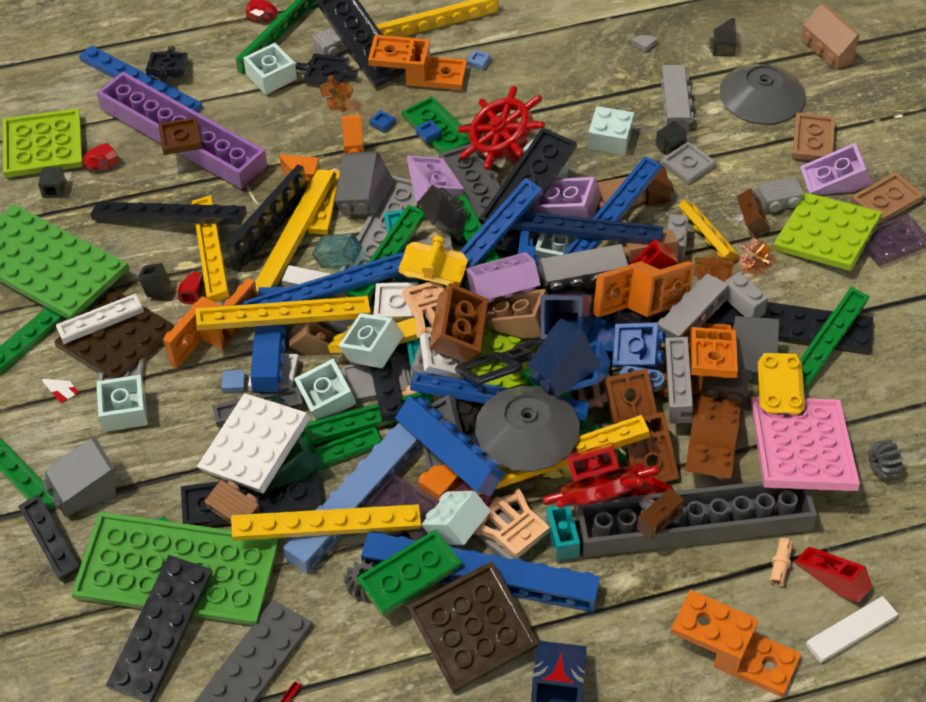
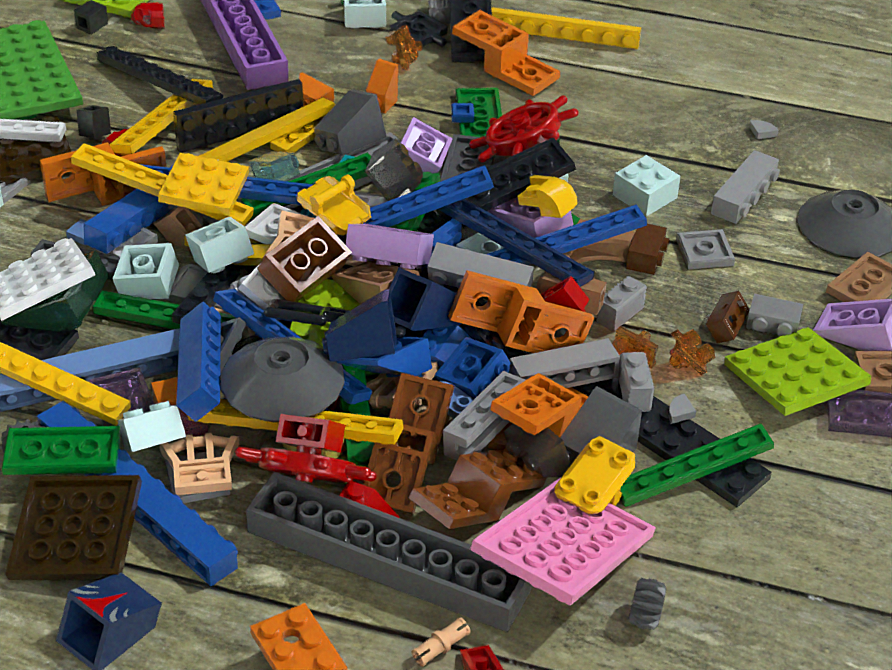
camera: 30 degrees right, 10 degrees down
reddish brown tile [158,117,203,155] -> none
green tile [292,426,382,471] -> none
blue tile [369,110,396,133] -> none
medium blue tile [467,50,491,71] -> none
teal brick [546,505,580,562] -> none
reddish brown piece [637,488,684,540] -> none
pearl dark grey brick [656,121,687,155] -> none
yellow plate [678,199,740,261] -> none
clear smoke slope [709,18,737,57] -> none
none -> yellow plate [158,153,249,216]
none -> yellow brick [518,175,578,218]
none -> light grey tile [669,393,696,424]

